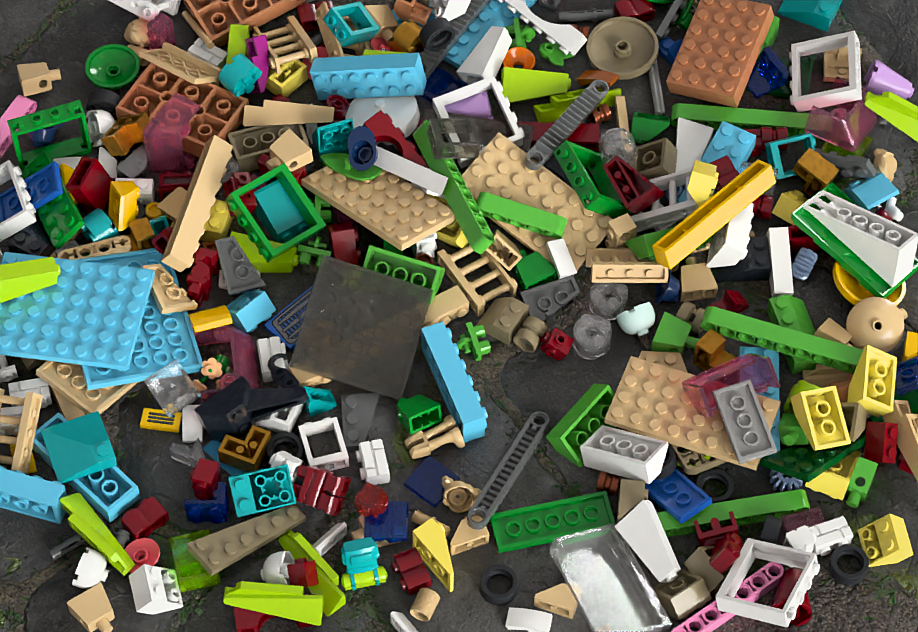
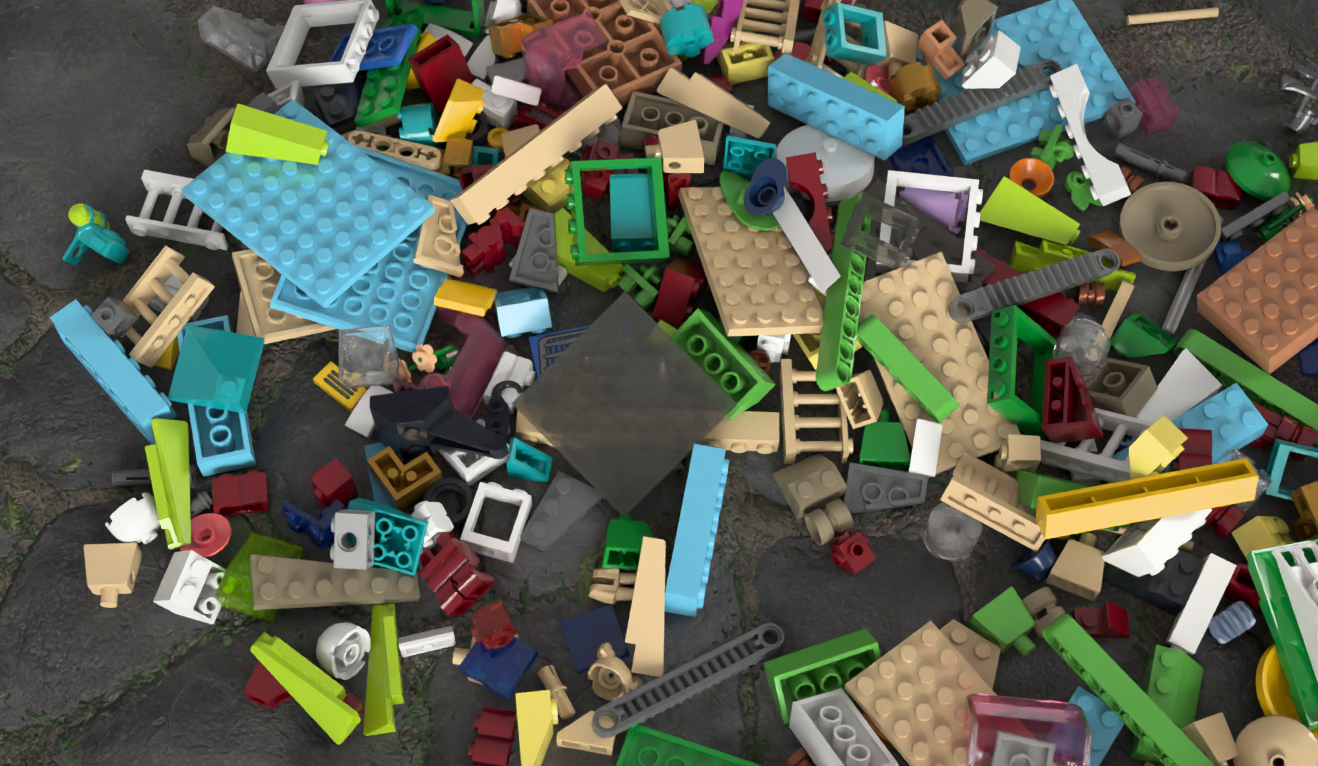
camera: 30 degrees right, 5 degrees up
white brick [8,378,52,408] -> none
clear slope [169,438,206,468] -> none
dark red brick [287,557,319,588] -> none
dark red wheel [322,95,350,126] -> none
teal piece [341,537,388,591] -> none
white brick [356,439,390,486] -> none
black tyre [419,17,455,52] -> none
white slope [456,26,512,85] -> none
bright green hips [457,322,491,361] -> none
clear brick [572,314,612,360] -> none
light aqua cylinder [616,302,655,337] -> none
pearl gold brick [692,329,739,384] -> none
none -> light grey brick [330,509,375,570]
none -> white slope [491,75,542,106]
none -> tan wedge [625,536,666,677]

